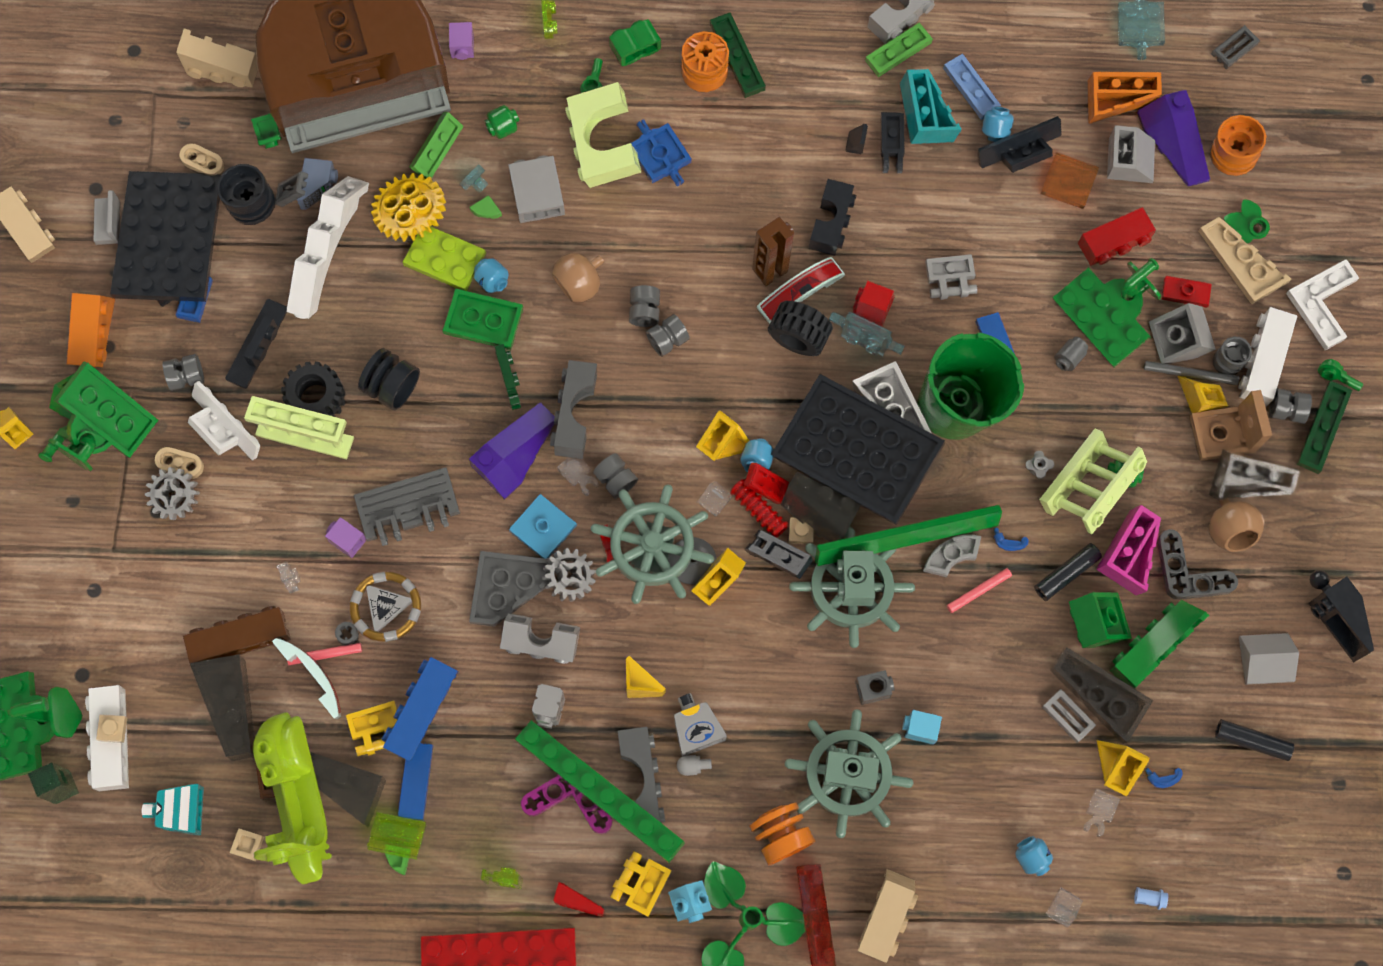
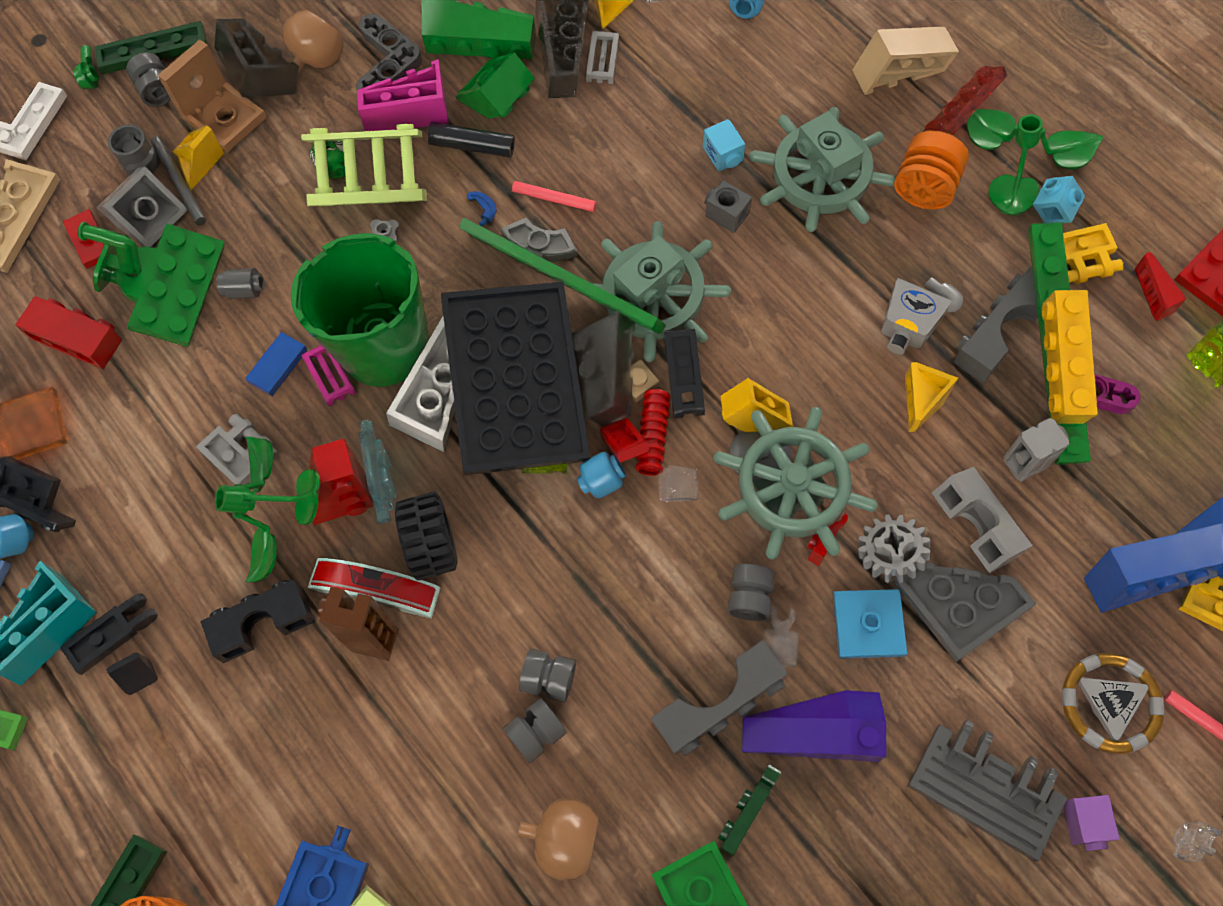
camera: 125 degrees left, 5 degrees down
dark grey bush [335,622,359,645] -> none
yellow slope [696,411,750,461] -> none
white brick [1239,307,1297,407] -> none
none -> green plant [215,436,320,583]
none -> yellow brick [1042,290,1098,424]

